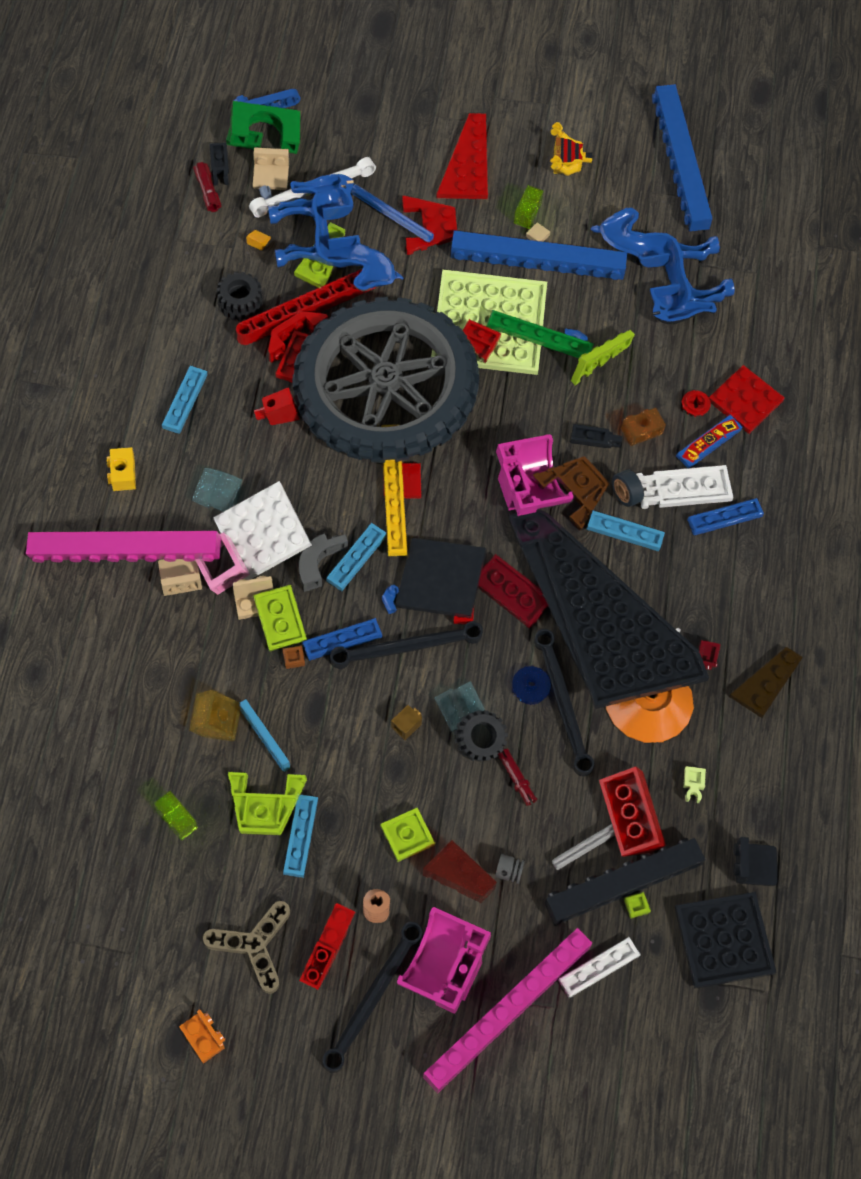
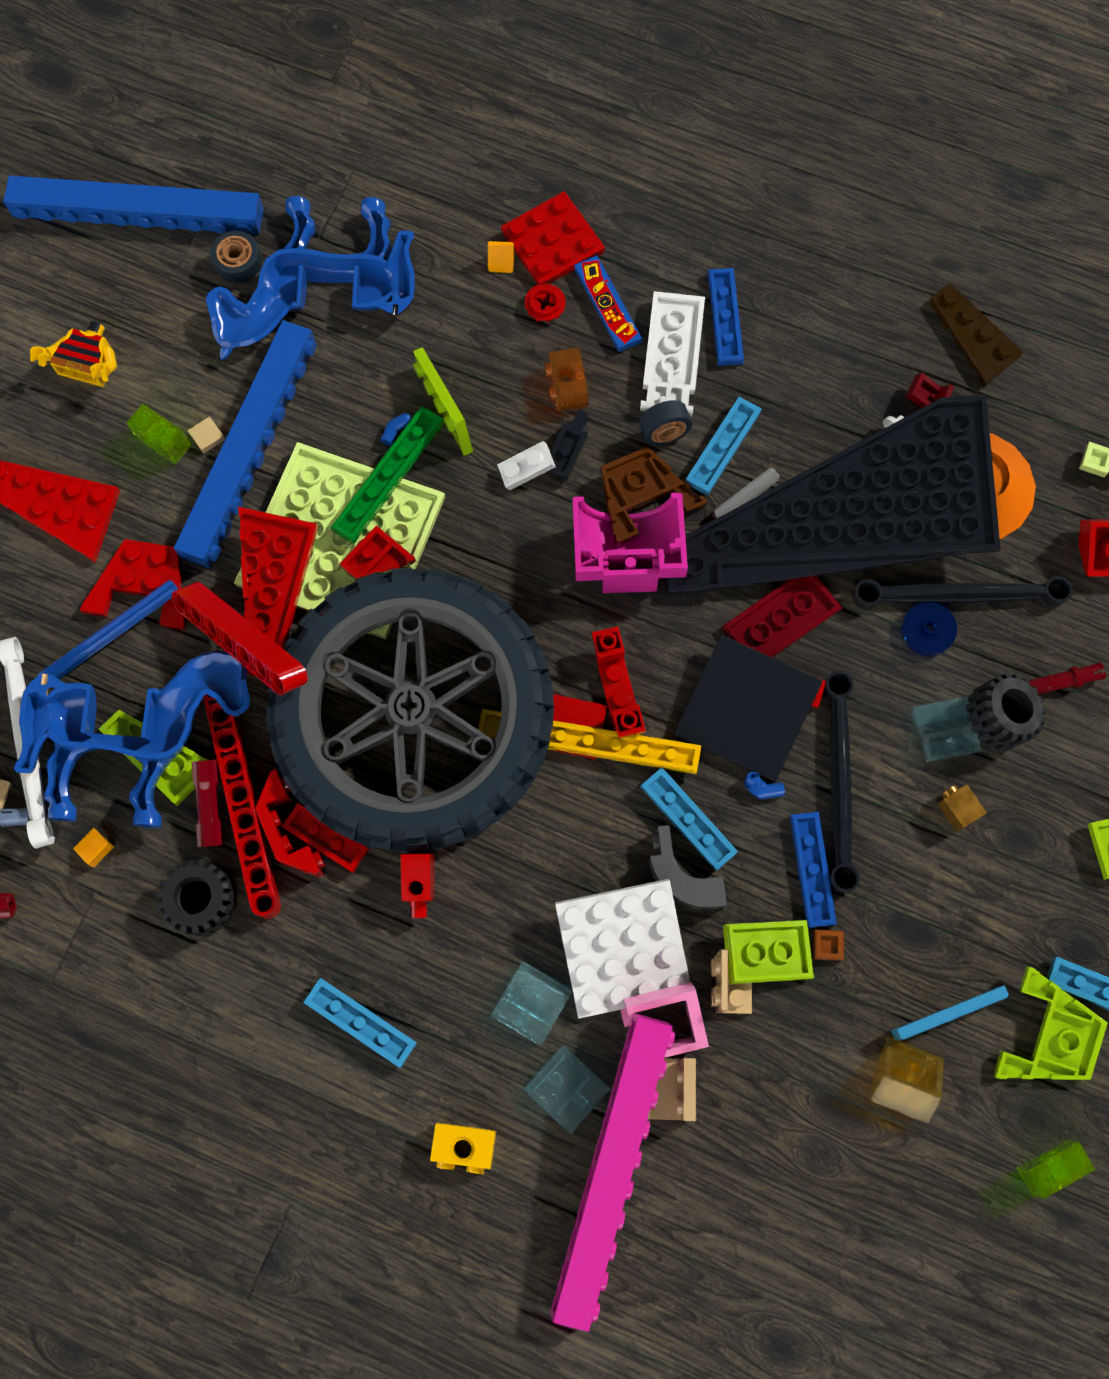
camera: 70 degrees left, 10 degrees up
none -> red beam [172,582,308,695]
none -> dark red axle [192,760,223,847]
none -> wheel [210,230,262,283]
none -> red wing [238,507,318,677]
none -> light orange slope [488,241,514,273]
none -> white plate [497,441,555,490]
none -> clear light blue slope [524,1045,610,1134]
none -> red slope [591,626,646,739]
none -> light grey axle [712,468,779,519]

